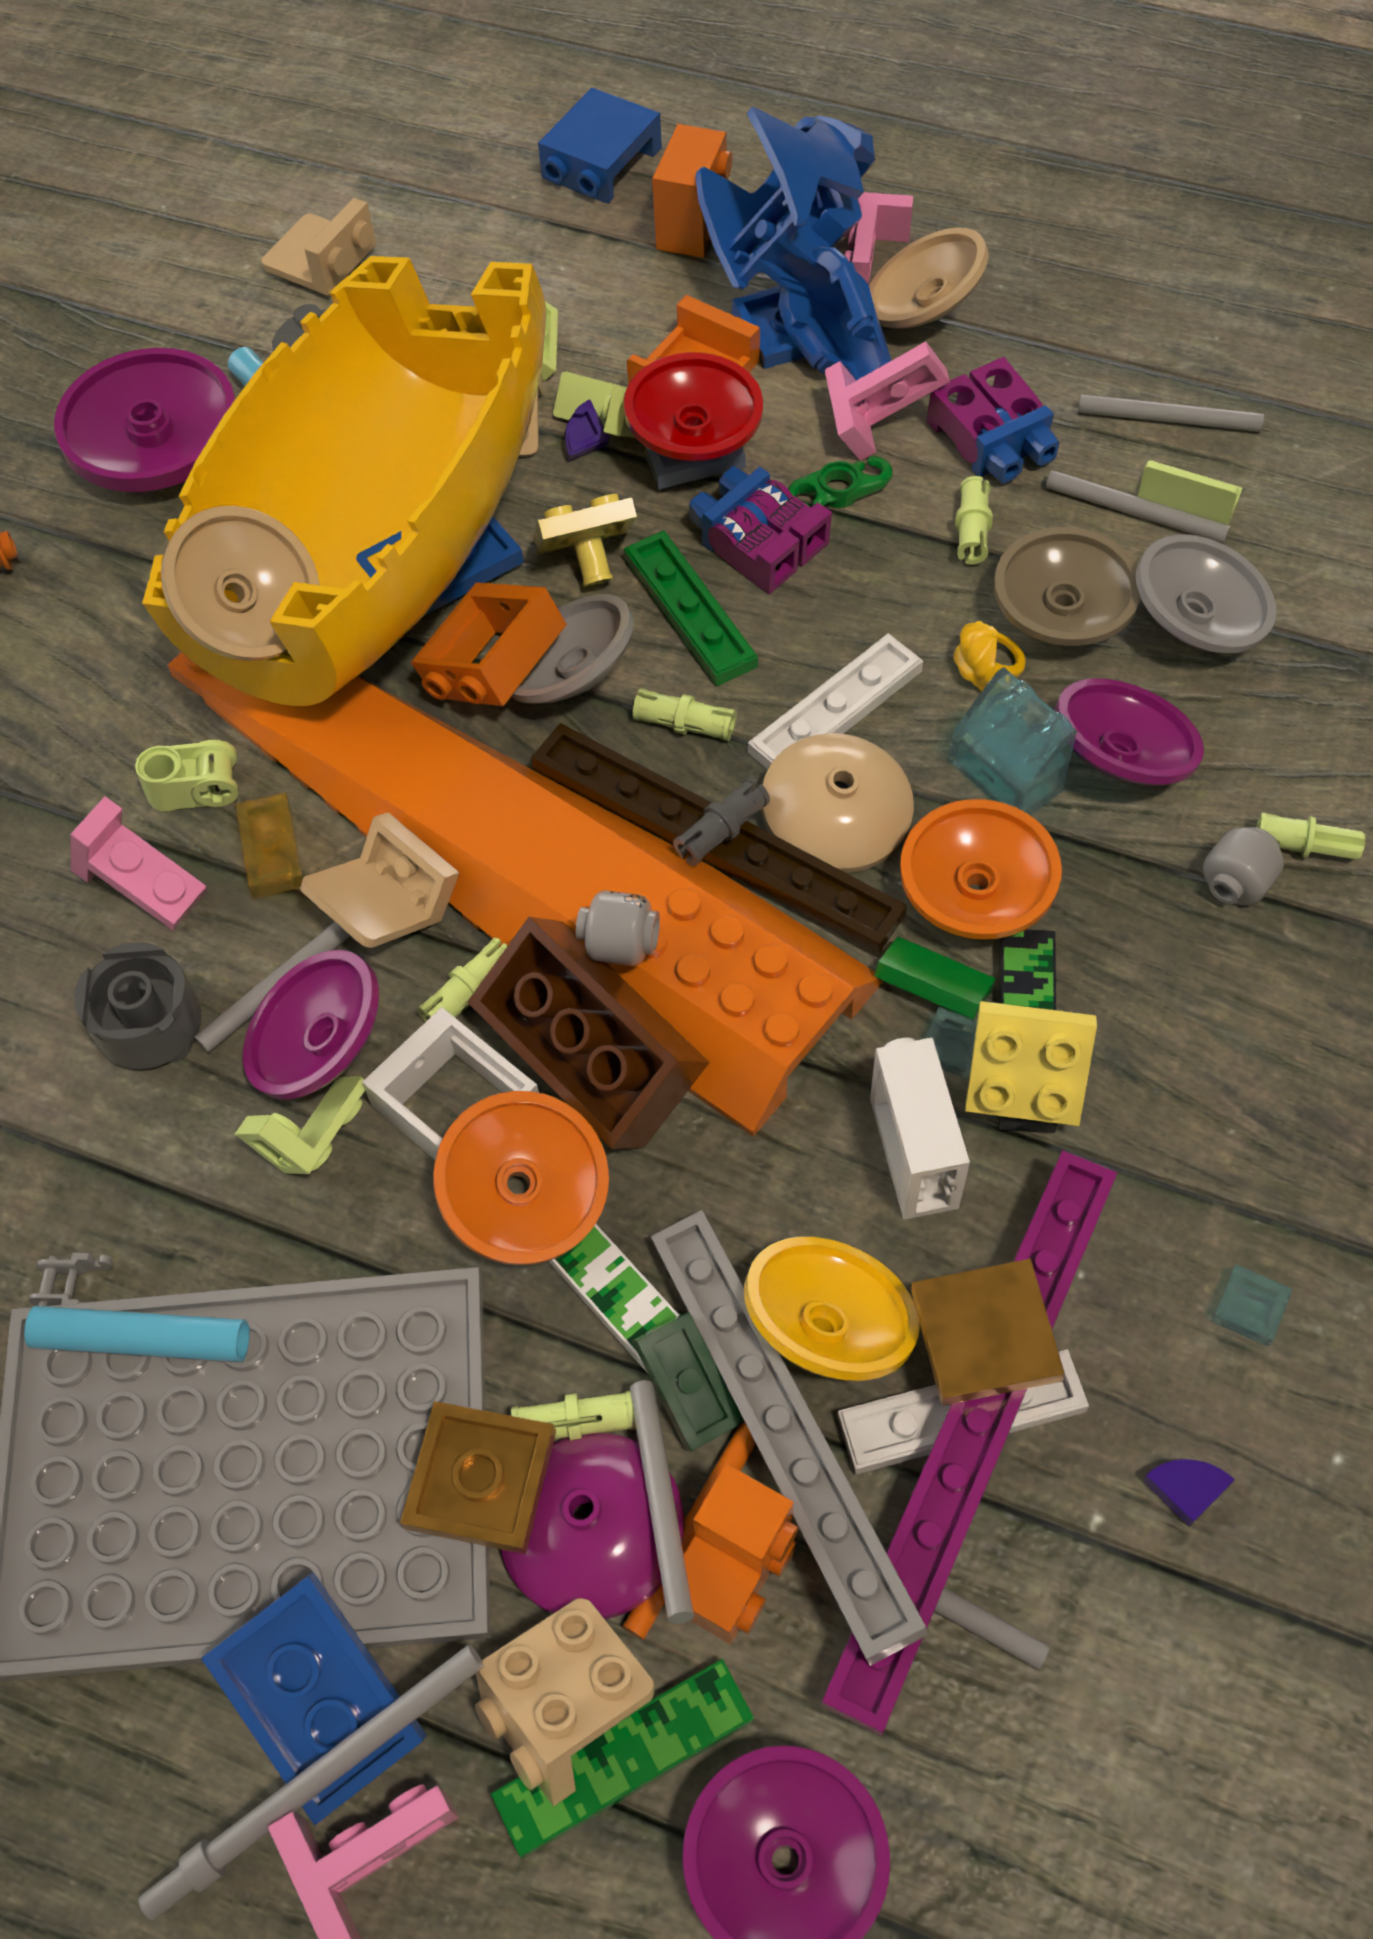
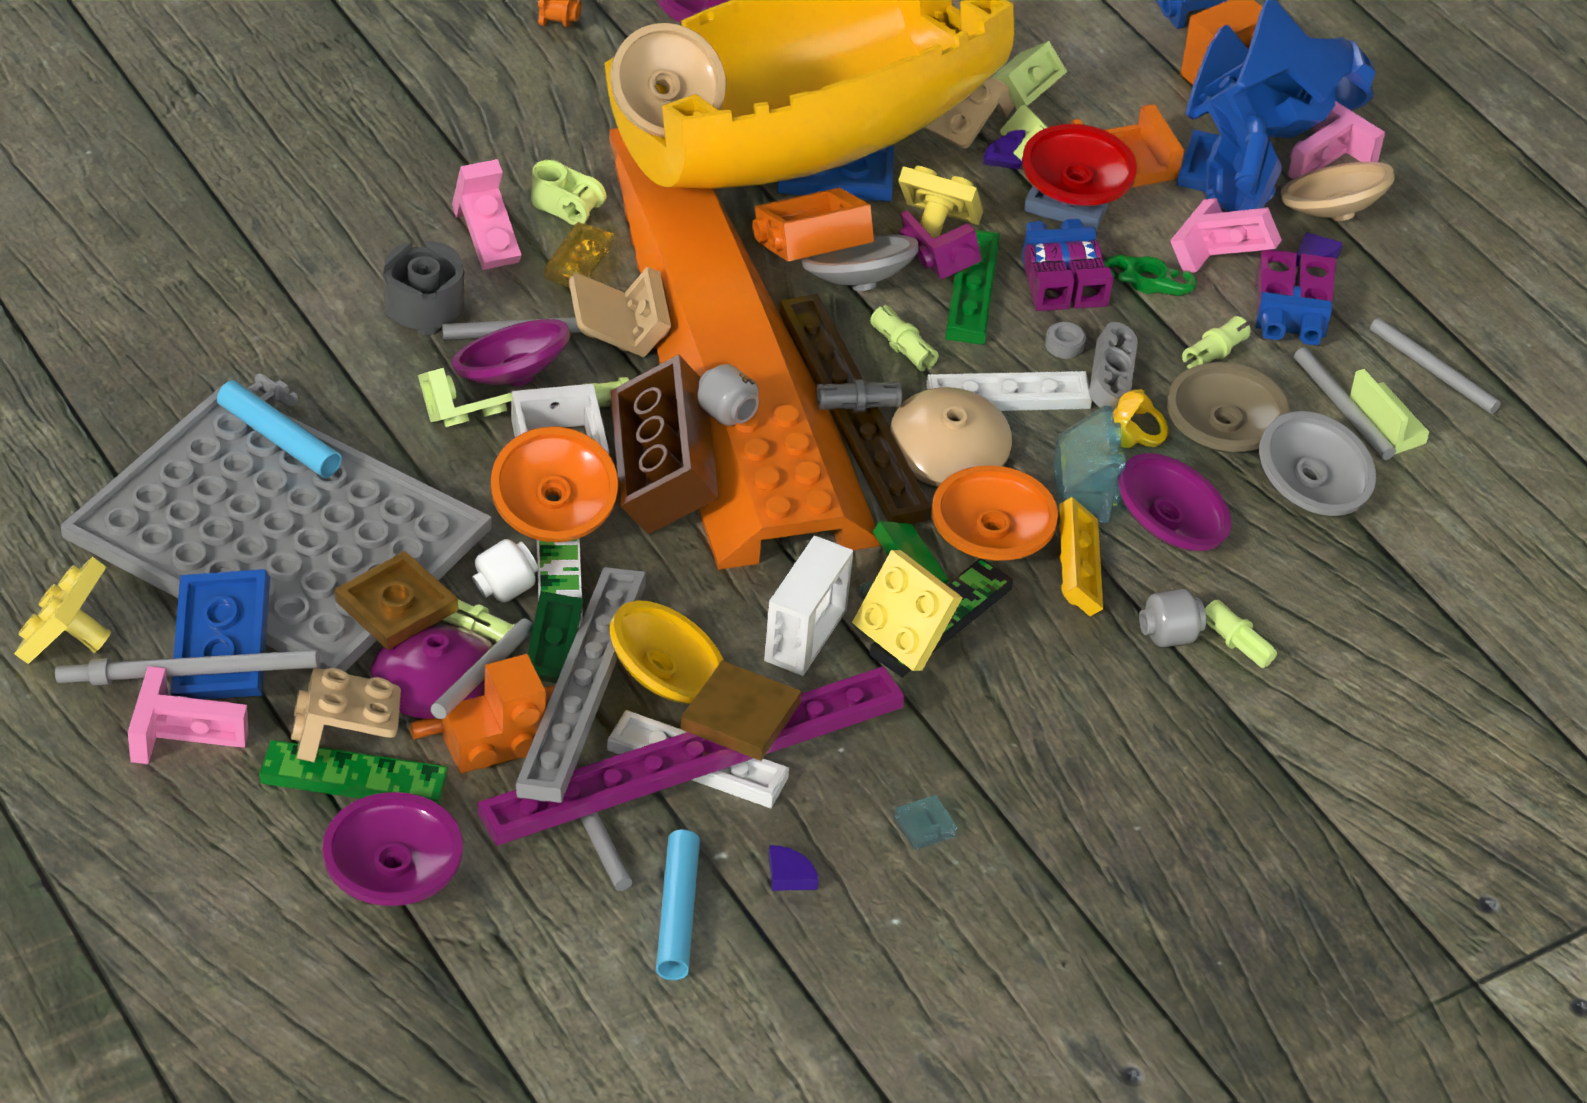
camera: 30 degrees right, 15 degrees down
none -> light yellow plate [14,556,112,664]
none -> white head [472,539,539,603]
none -> medium azure piece [656,830,700,980]
none -> magenta bracket [899,210,982,280]
none -> light grey tile [1045,322,1086,359]
none -> yellow plate [1058,497,1103,617]
none -> light grey beam [1089,322,1138,412]
none -> dark purple tile [1296,232,1343,266]

